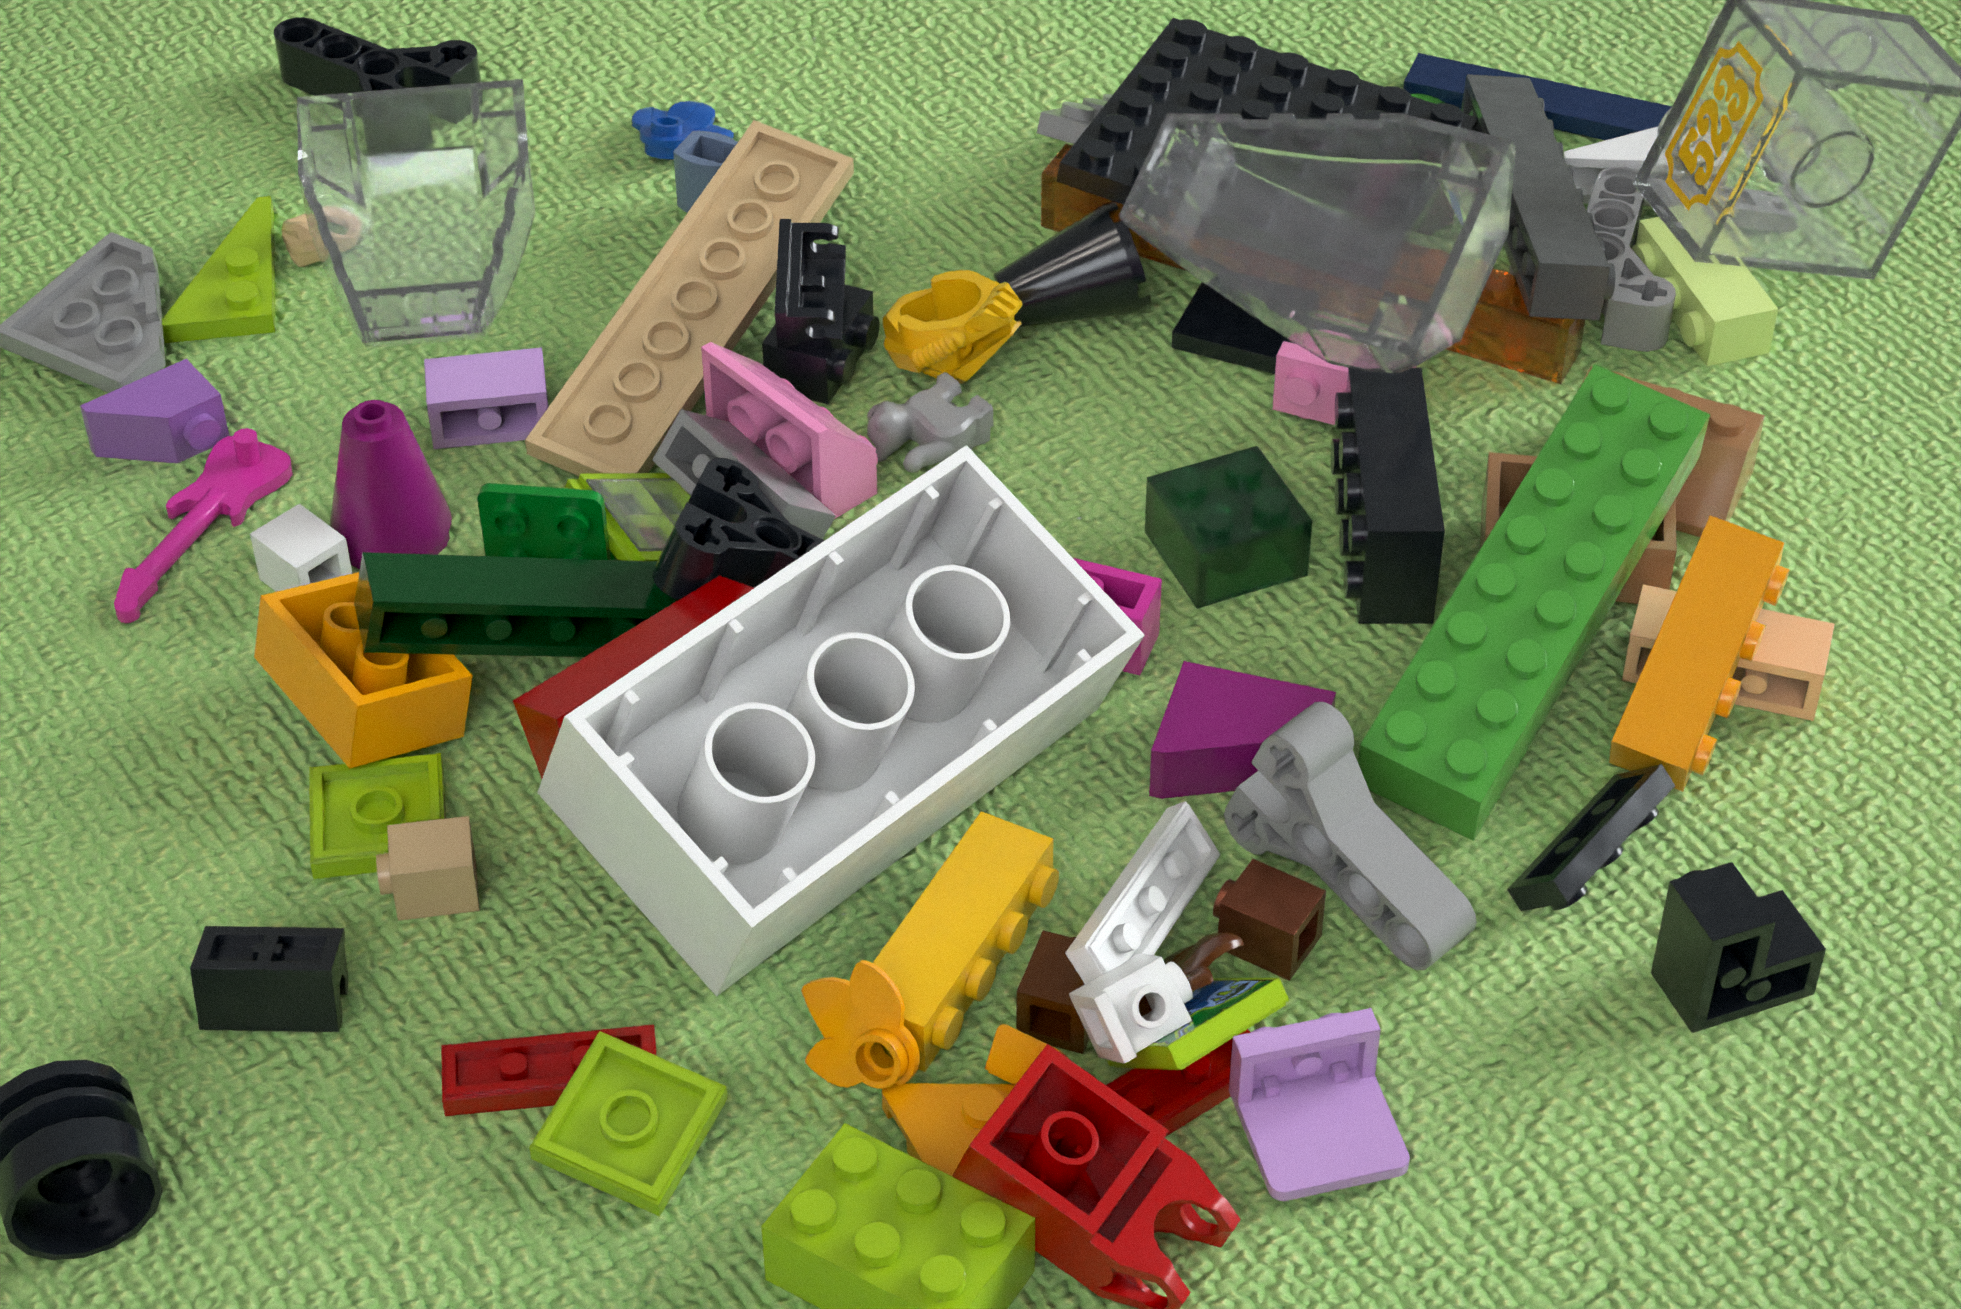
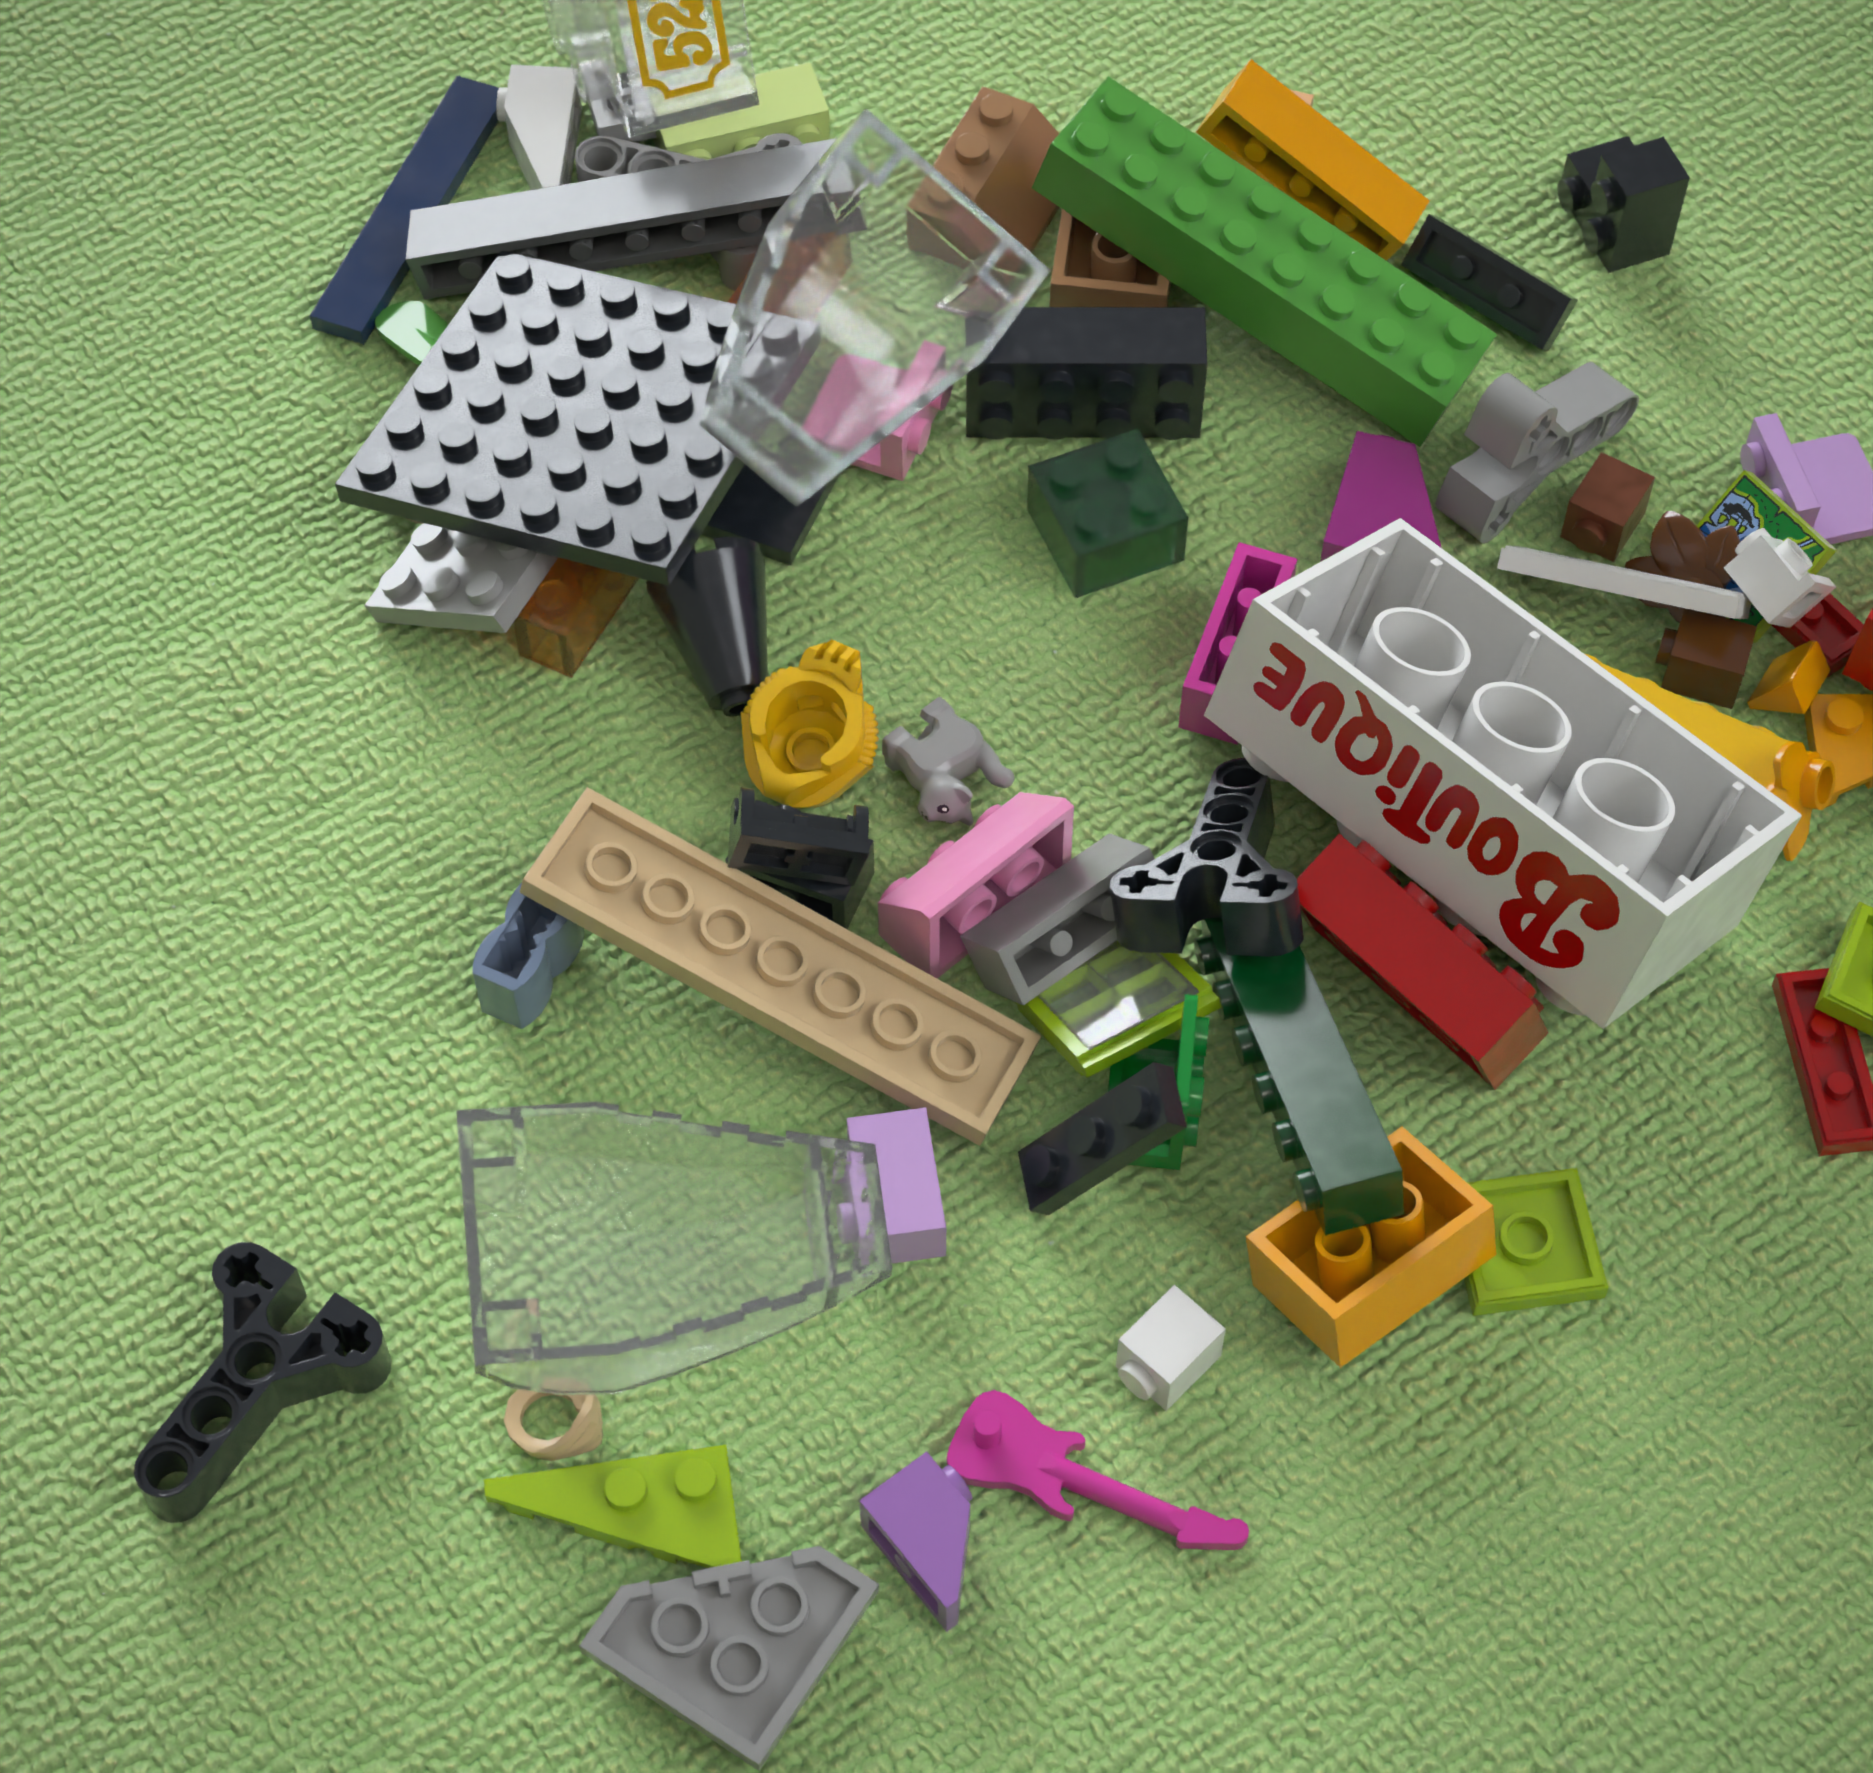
camera: 90 degrees left, 15 degrees up
black hinge [190,926,348,1032] -> none
magenta cone [330,400,452,569] -> none
tan brick [376,816,480,921] -> none
blue plate [632,101,734,159] -> none
none -> black plate [1018,1062,1187,1215]

